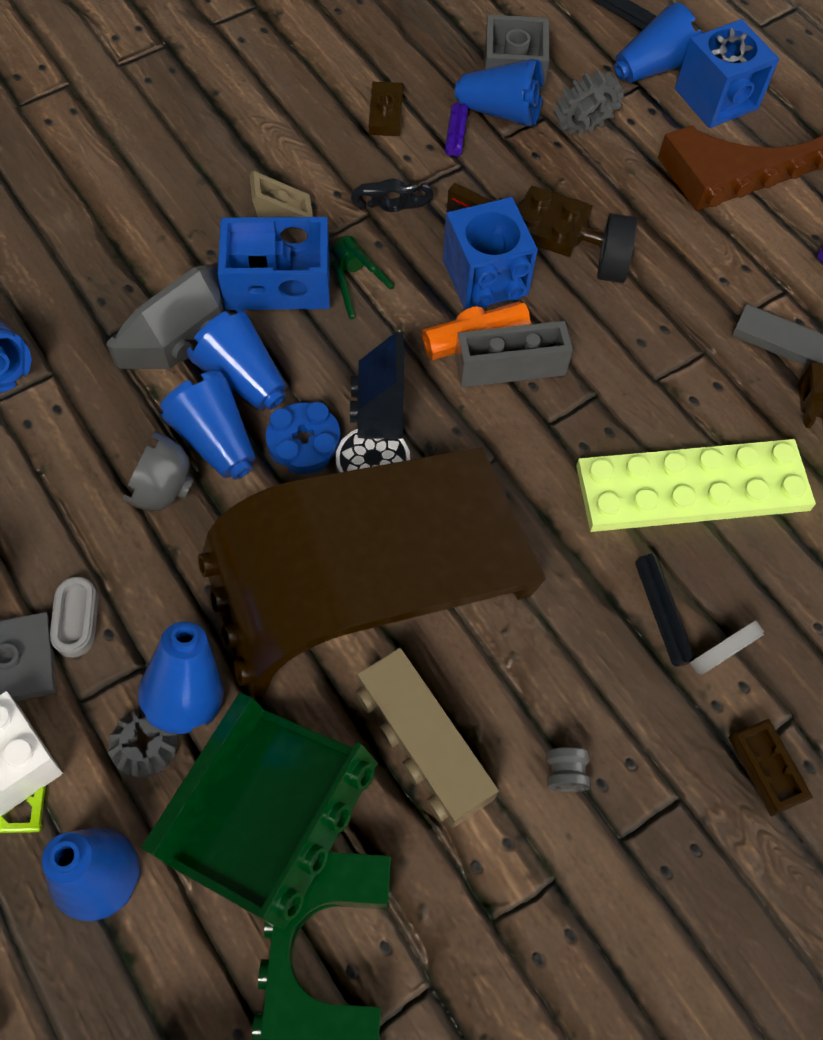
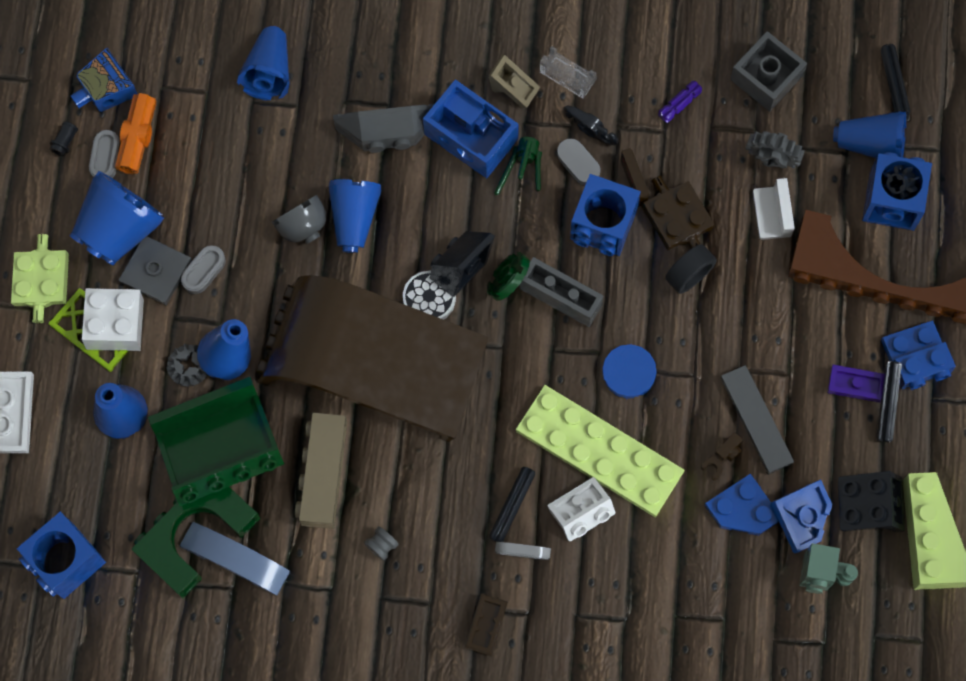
camera: 45 degrees right, 10 degrees up
blue cone [187,308,286,410] -> none
blue plate [266,402,341,474] -> none
dark brown plate [368,81,403,136] -> none
orange piece [422,301,532,360] -> none
blue cone [455,59,544,127] -> none
none -> sand blue slope [180,522,290,596]
none -> dark green tile [487,252,530,301]
none -> clear hinge [540,46,597,98]
none -> white bracket [547,477,615,541]
none -> light grey tile [557,139,600,185]
none -> blue tile [602,344,657,399]
none -> white panel [753,178,794,240]

